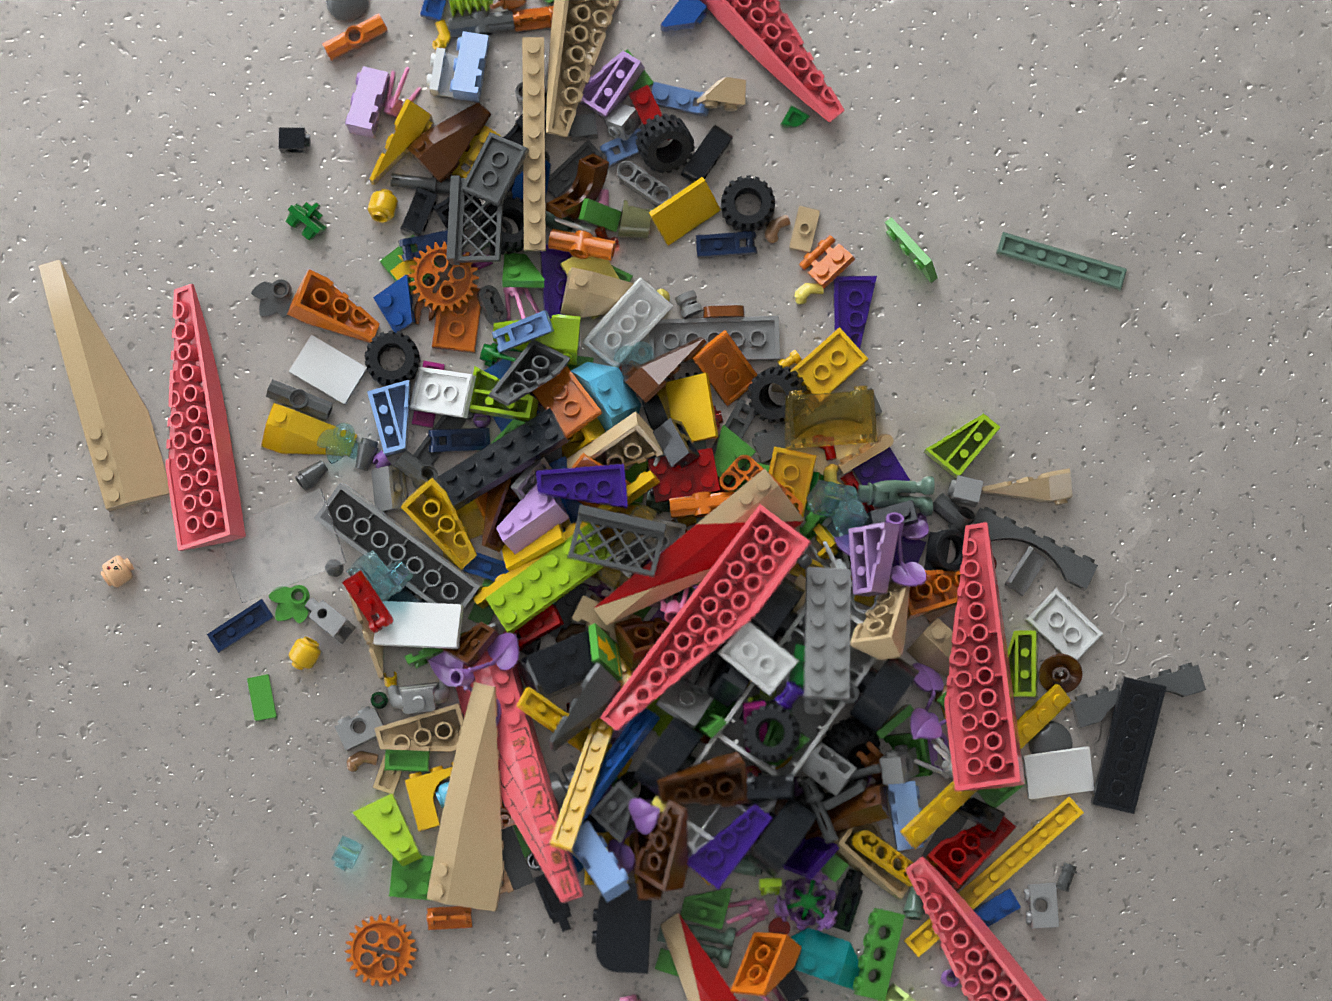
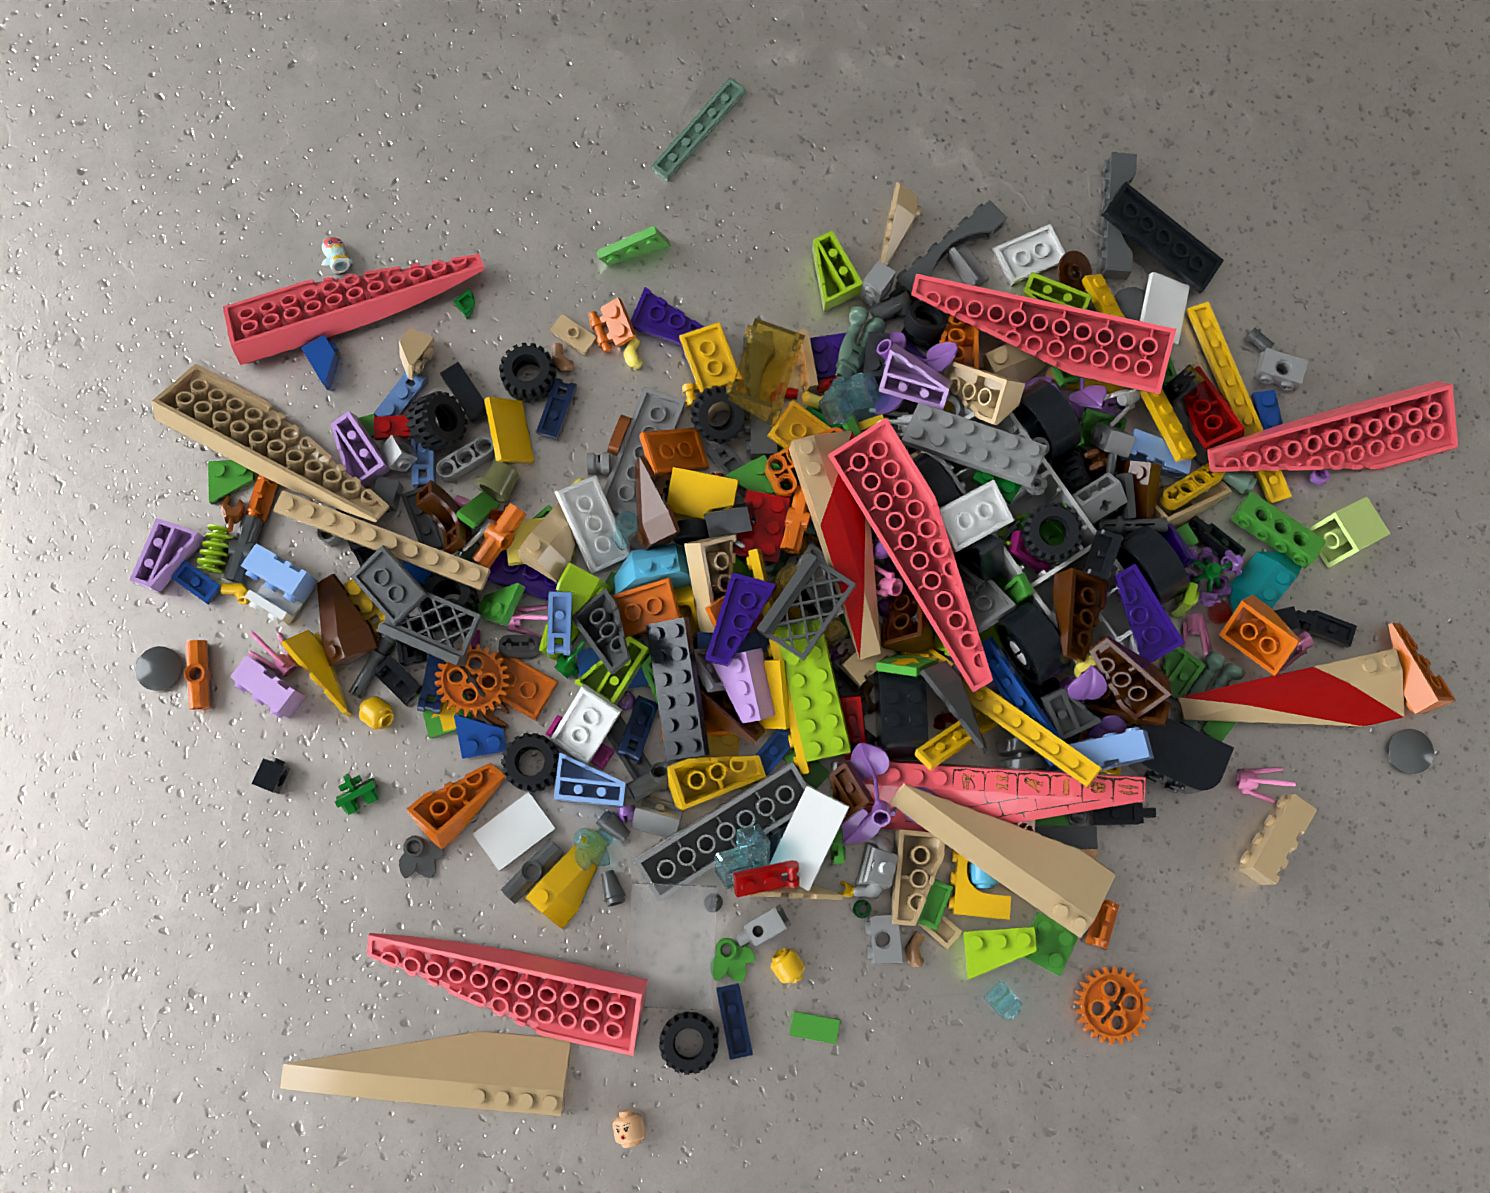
camera: 75 degrees left, 5 degrees down
dark purple bush [775,681,804,711] -> none
none -> black tyre [659,1011,719,1075]

